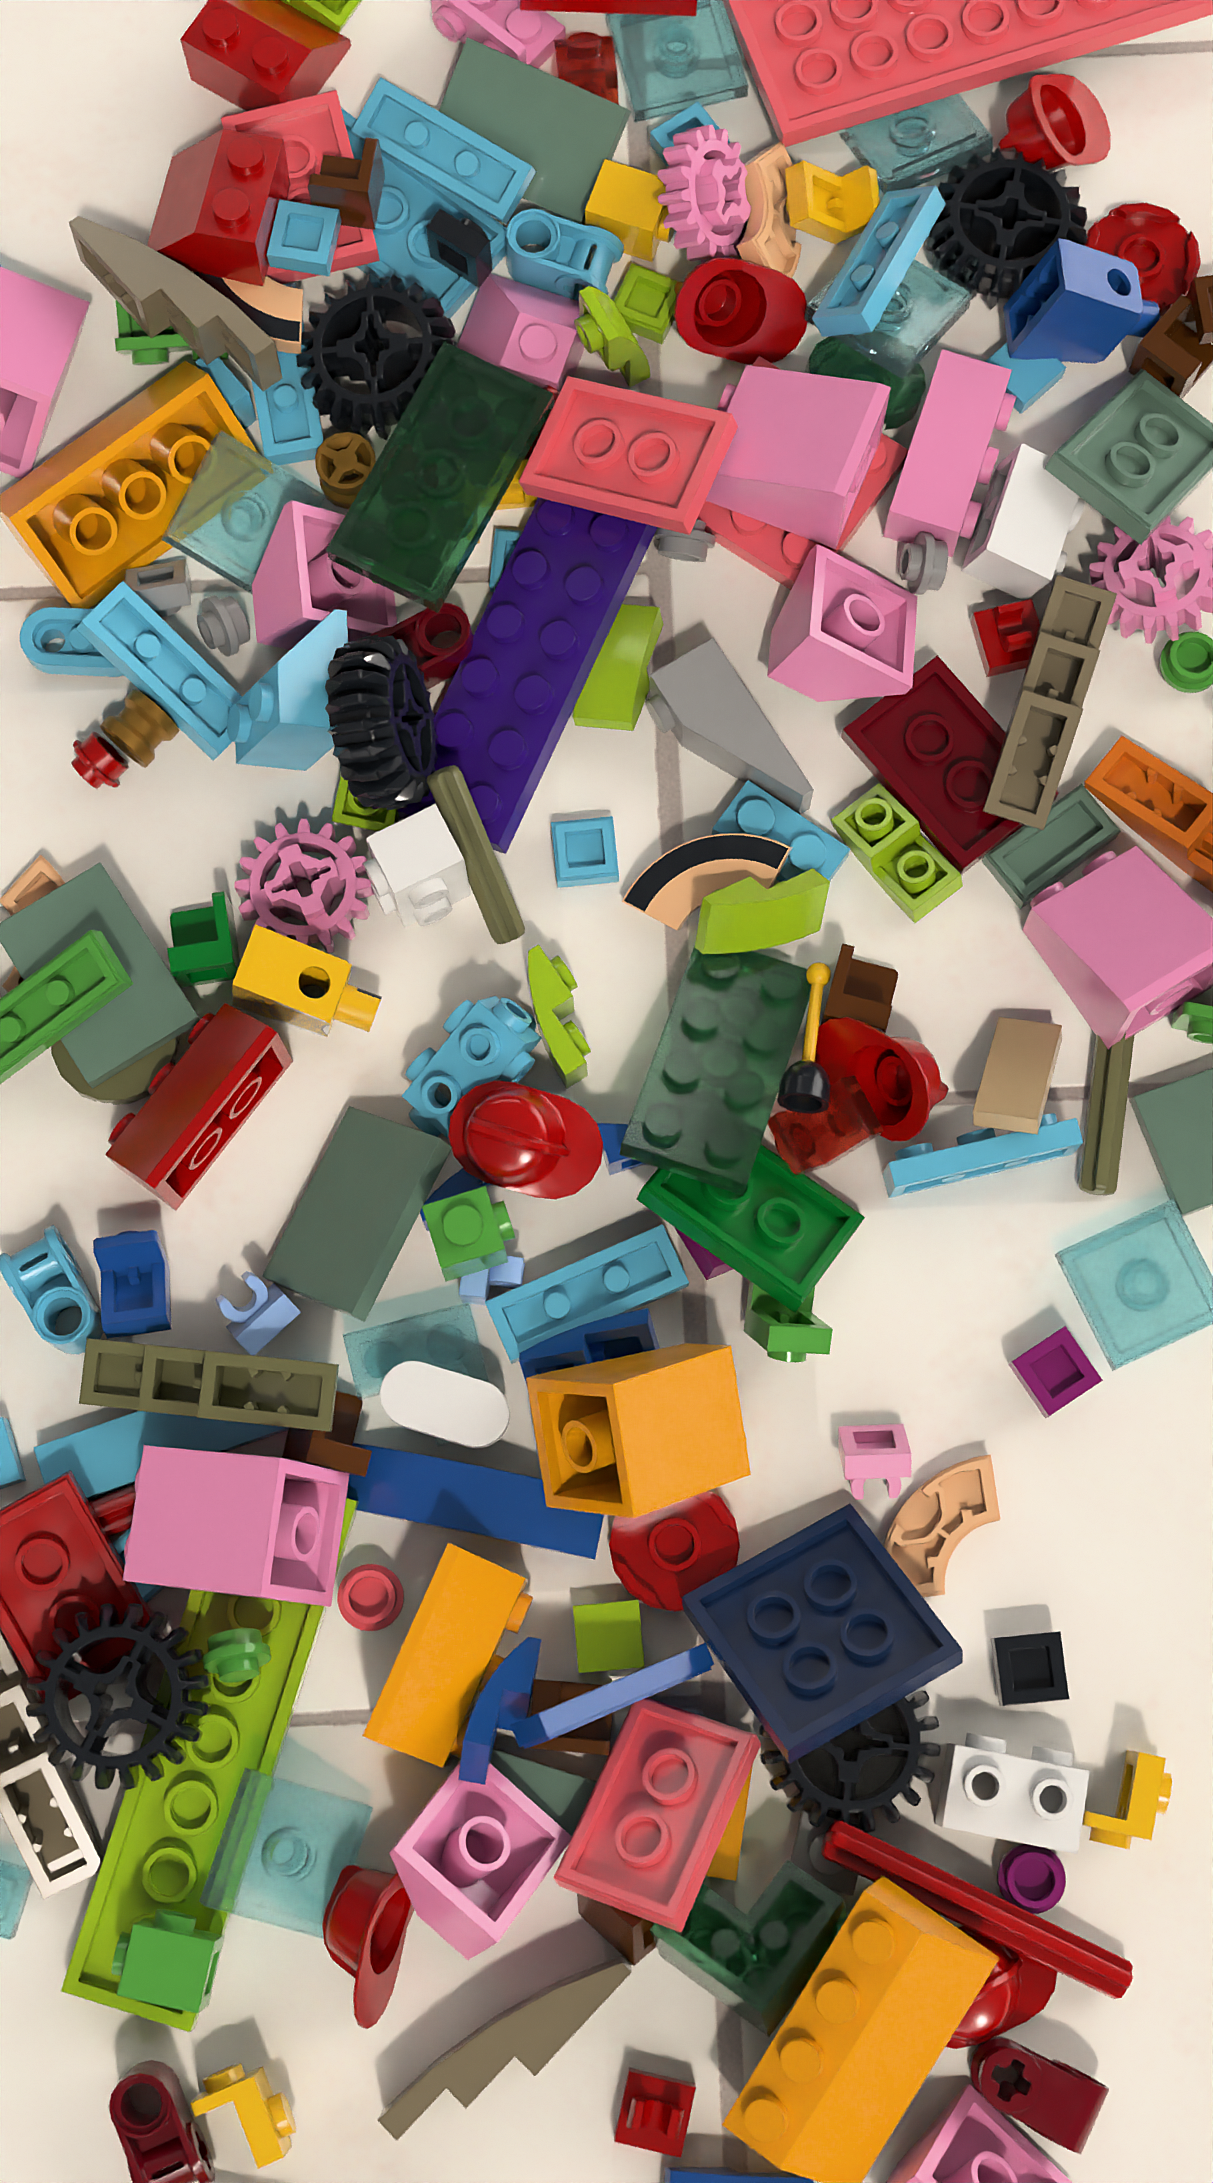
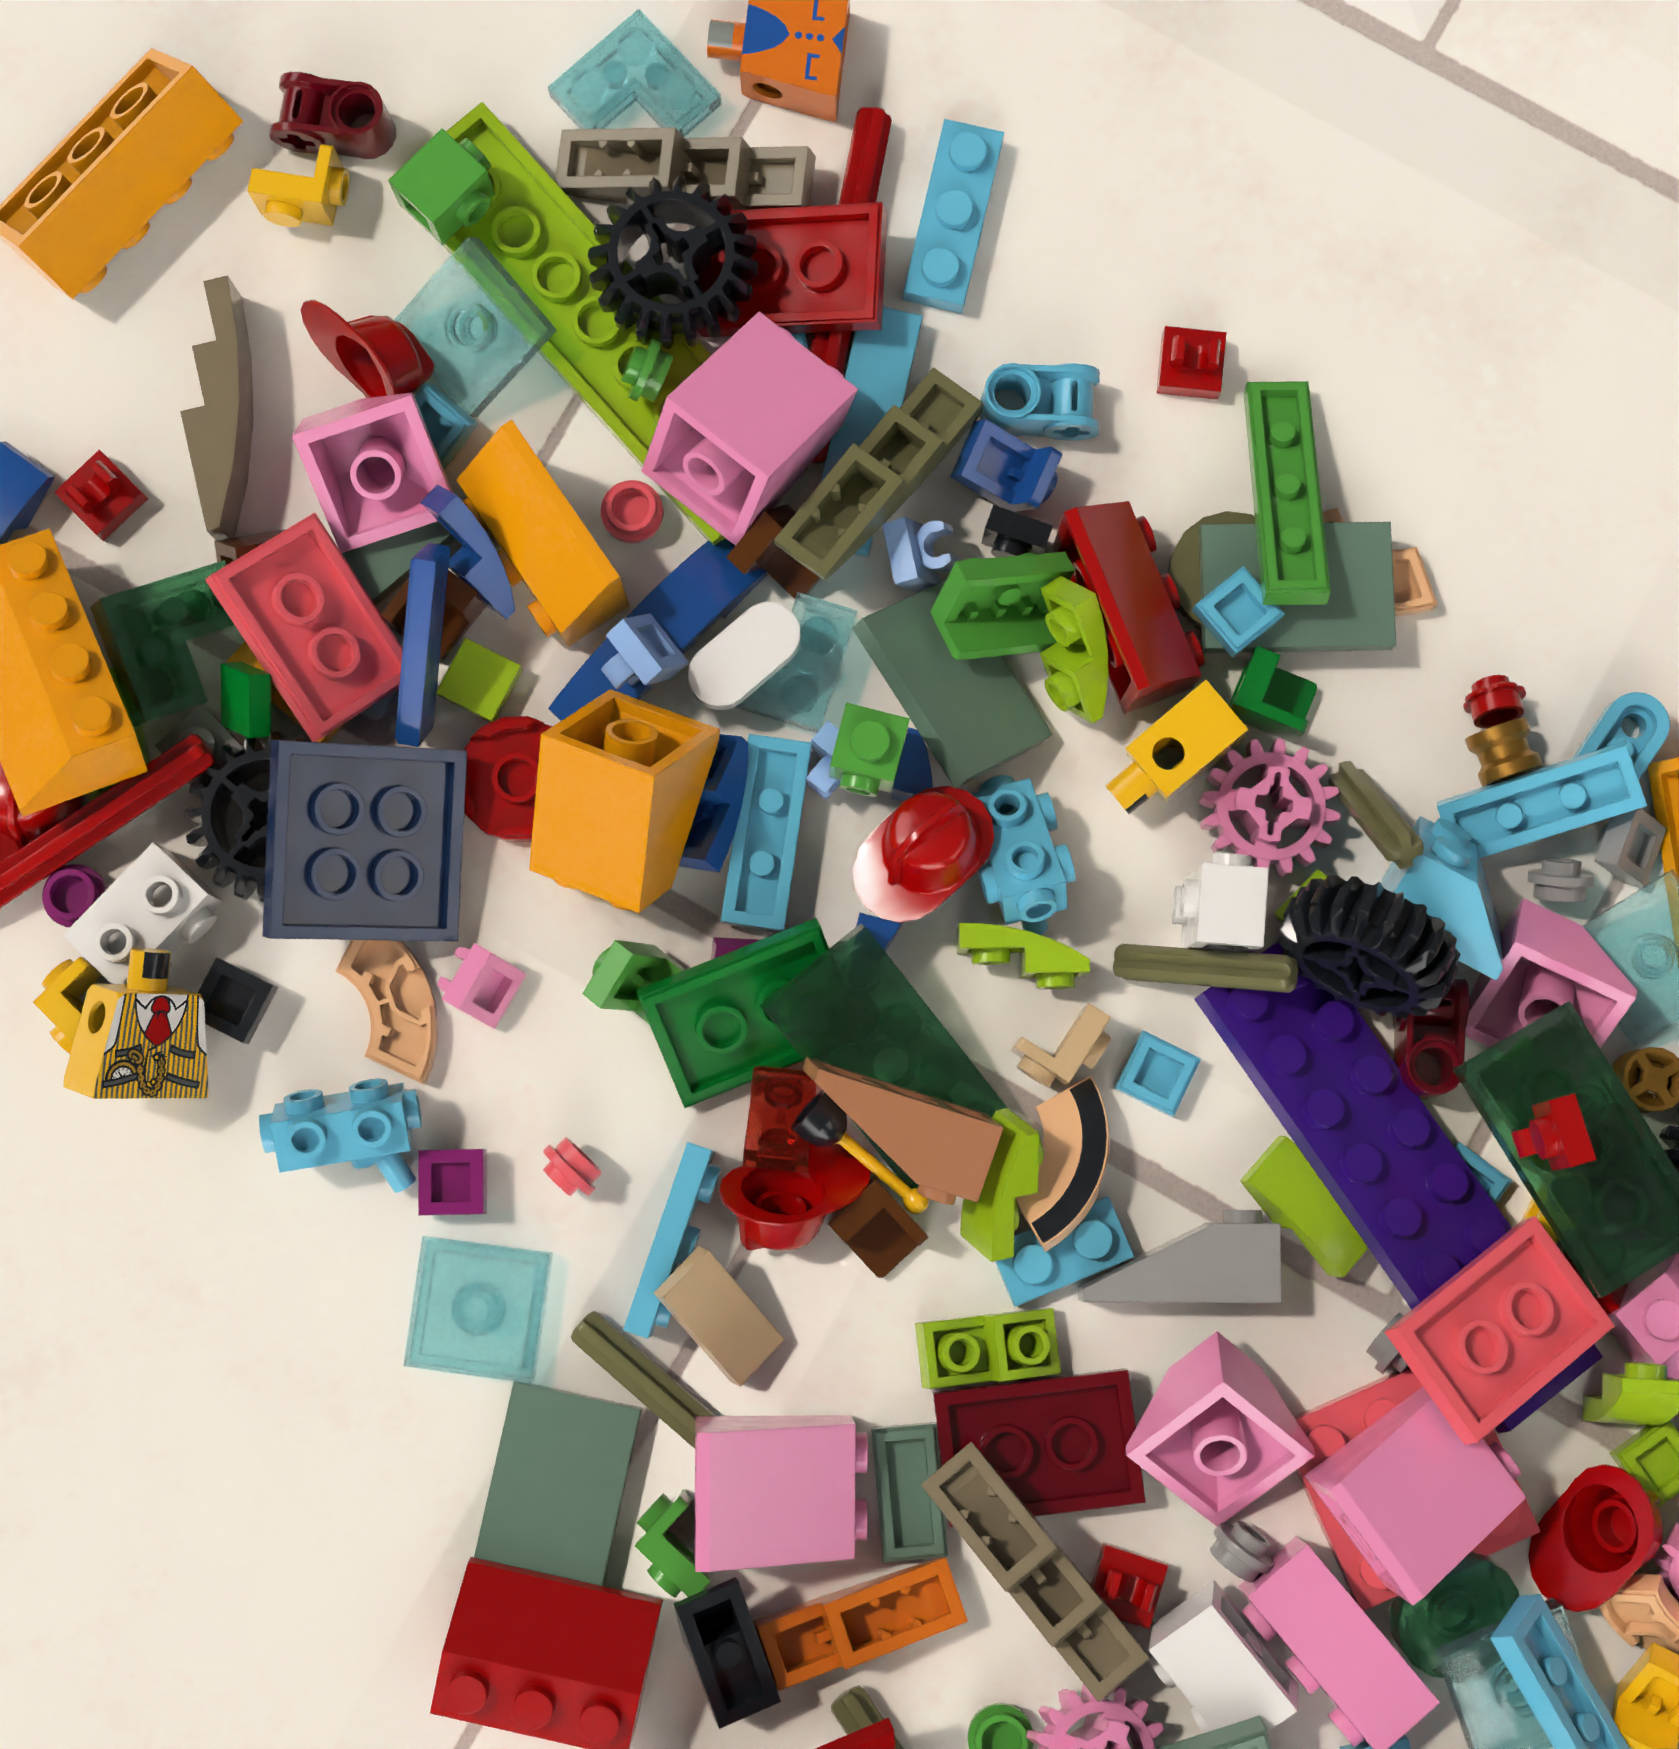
camera: 120 degrees right, 5 degrees up
none -> torso [63,948,209,1099]
none -> green tile [220,661,272,738]
none -> medium azure brick [259,1078,422,1193]
none -> medium azure tile [415,383,478,470]
none -> coral plate [543,1137,602,1196]
none -> light blue tile [601,613,689,689]
none -> nougat slope [803,1057,1004,1205]
none -> bright green bracket [930,552,1075,660]
none -> black plate [981,505,1053,557]
none -> tan bracket [1011,1003,1112,1088]
none -> lime slope [1040,576,1108,724]
none -> medium azure tile [1192,566,1285,658]
none -> olive axle [1328,761,1424,869]
none -> red plate [1511,1093,1597,1171]

